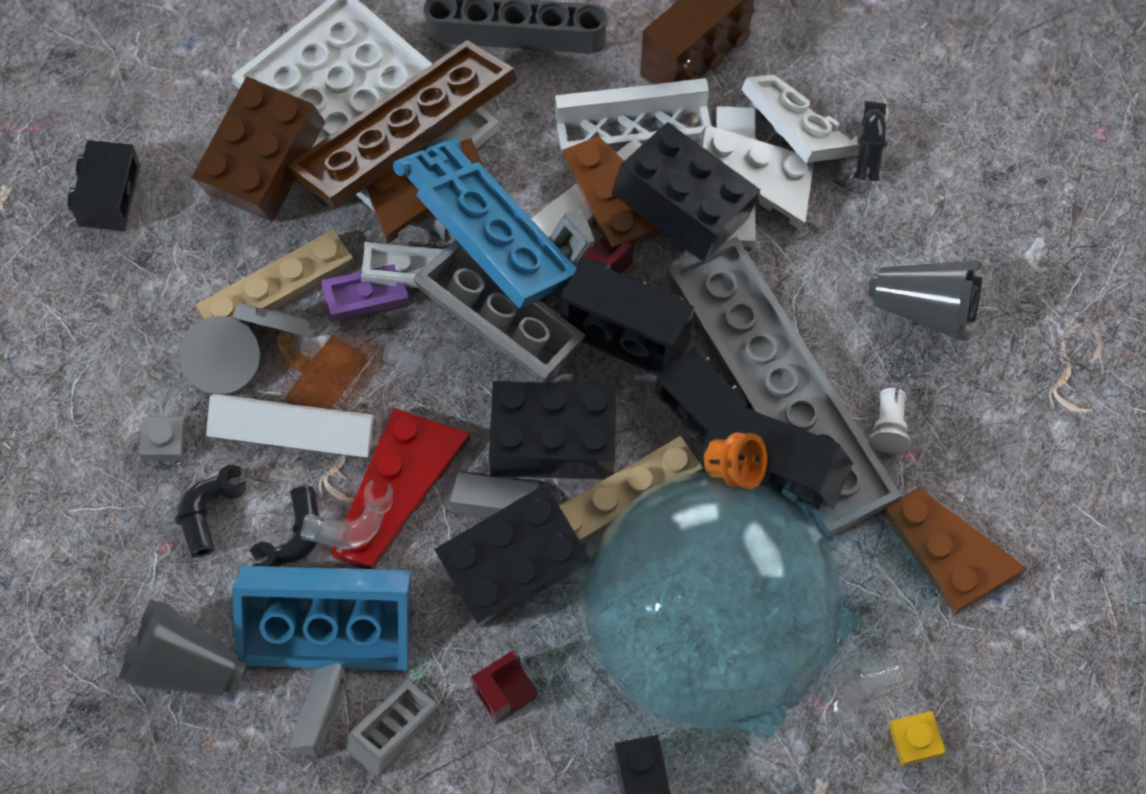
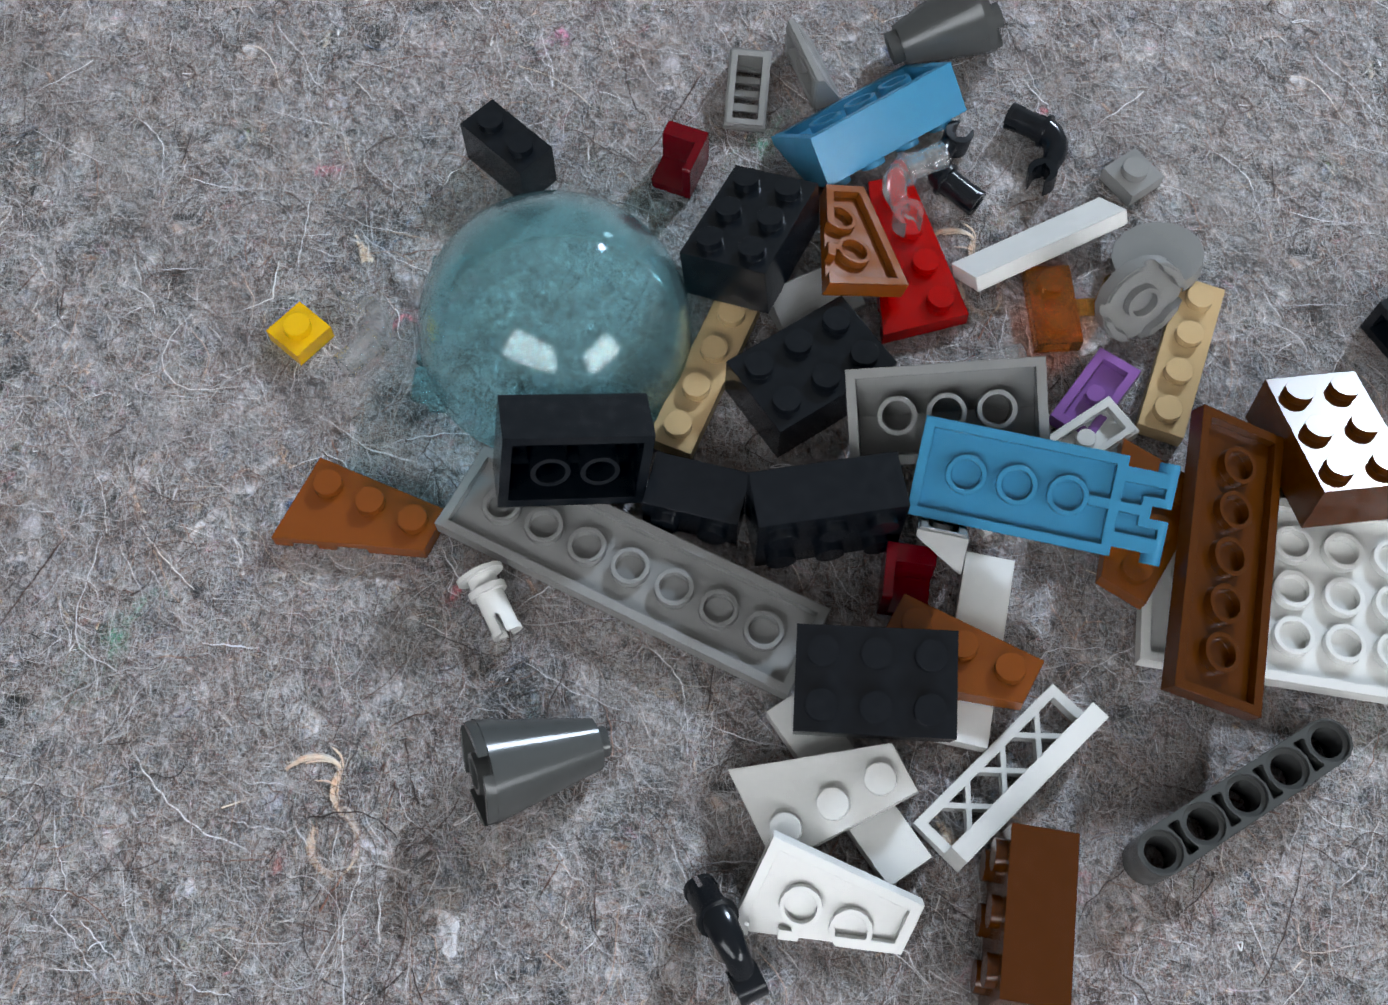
camera: 145 degrees right, 0 degrees up
orange piece [704,432,767,490] -> none
none -> dark orange wing [819,184,909,297]

